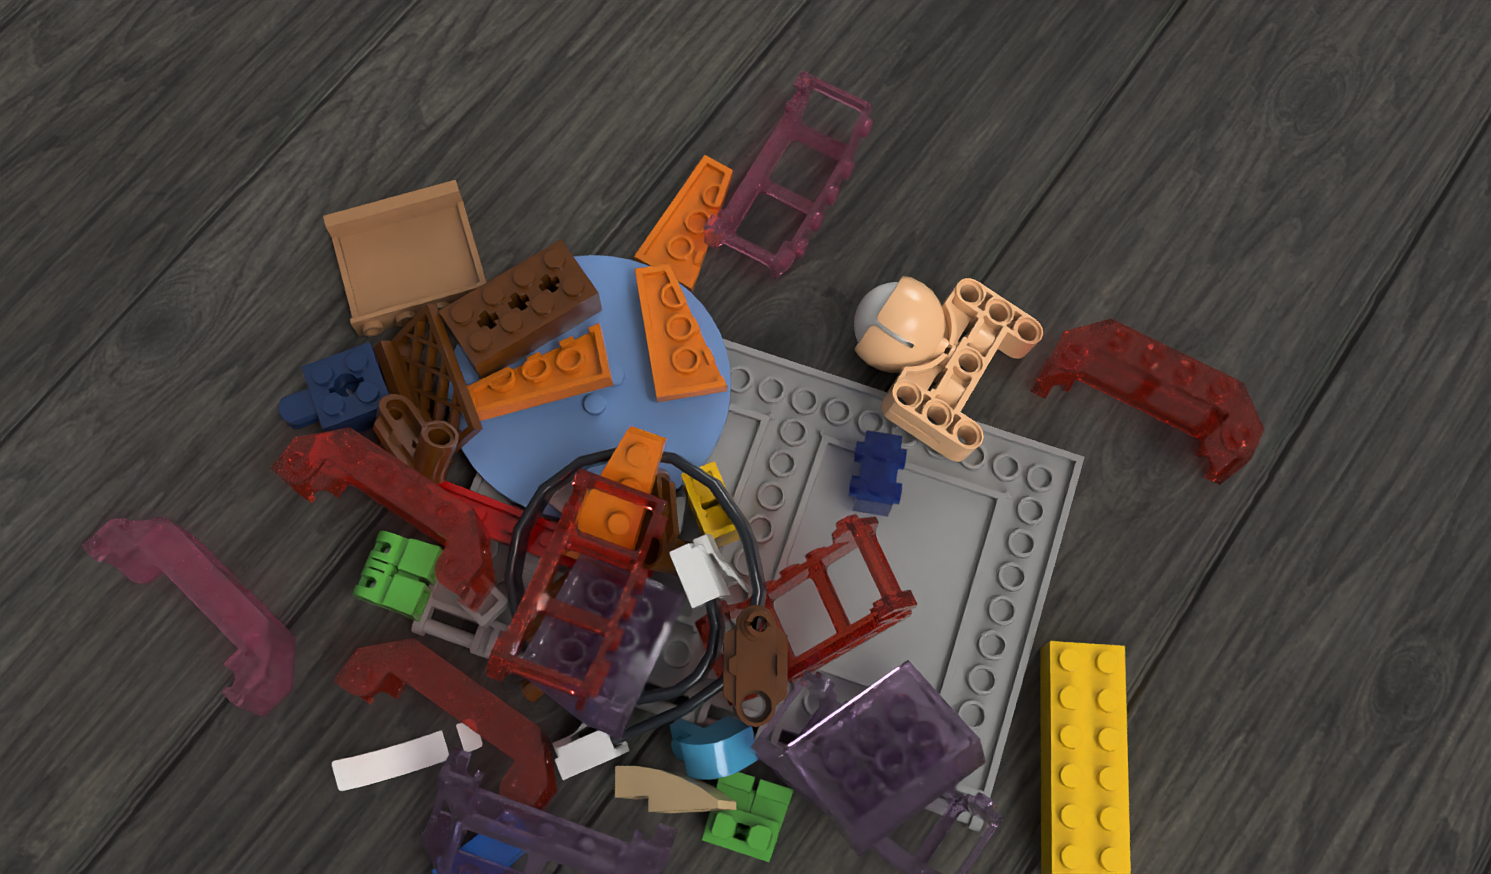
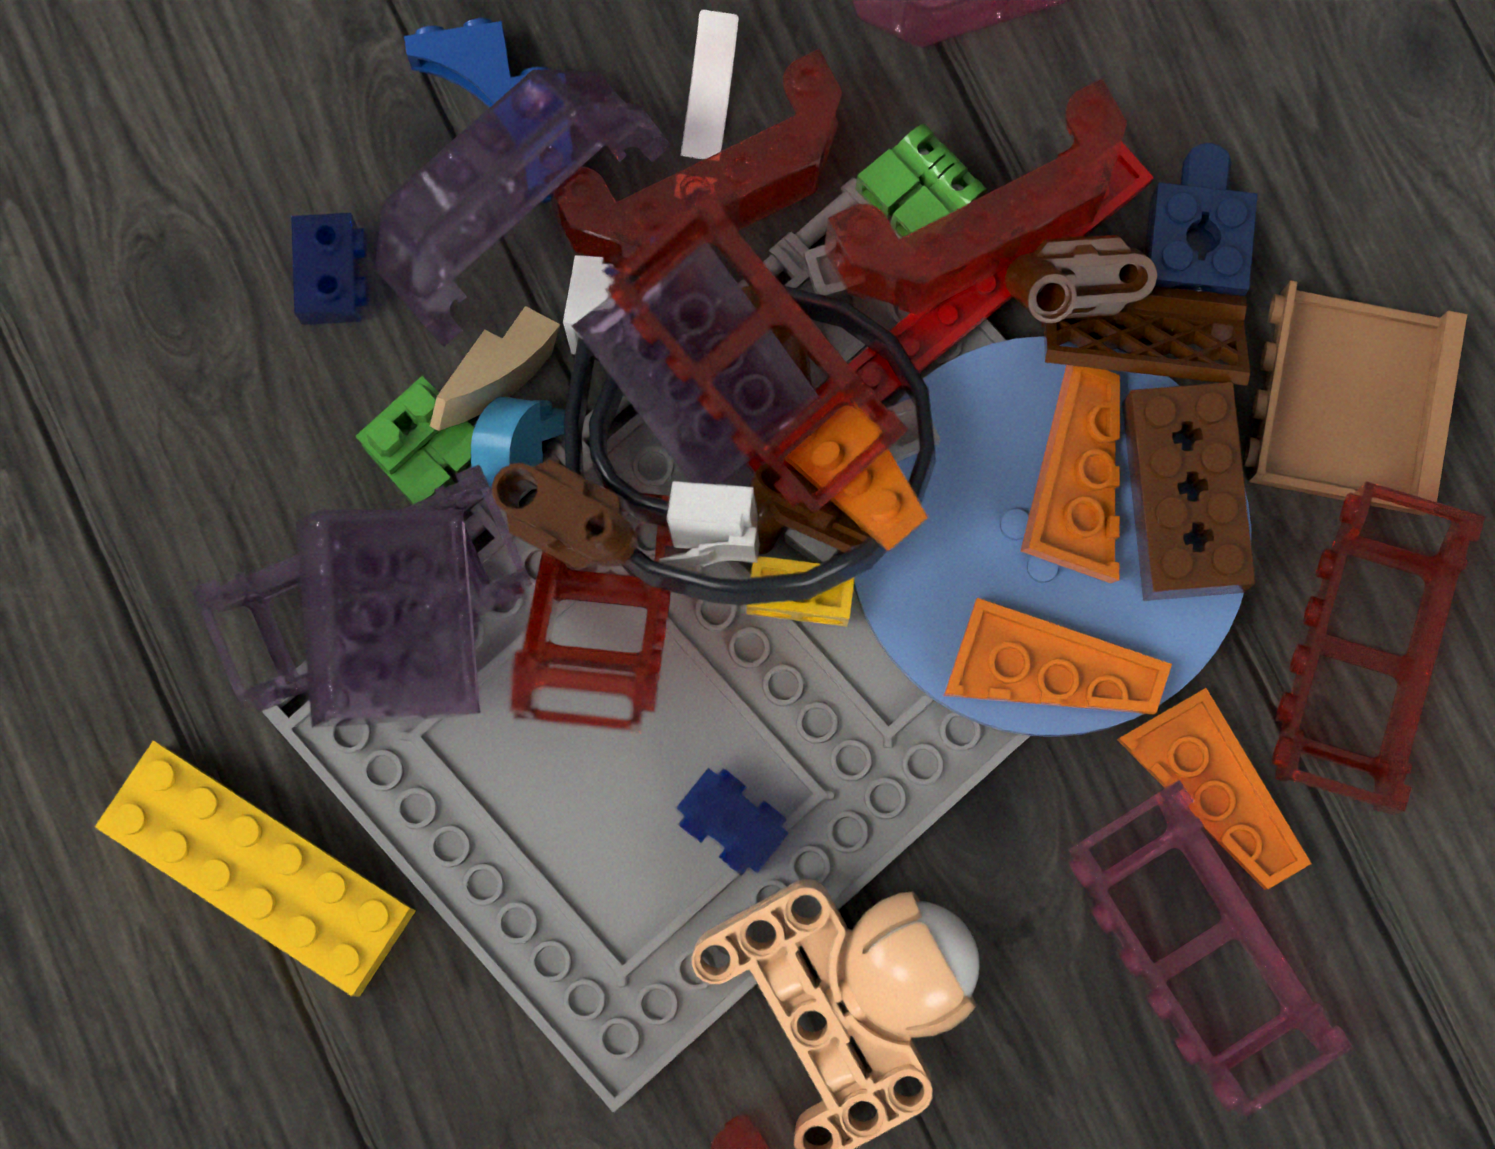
camera: 120 degrees right, 10 degrees up
none -> clear red windscreen [1272,481,1485,815]

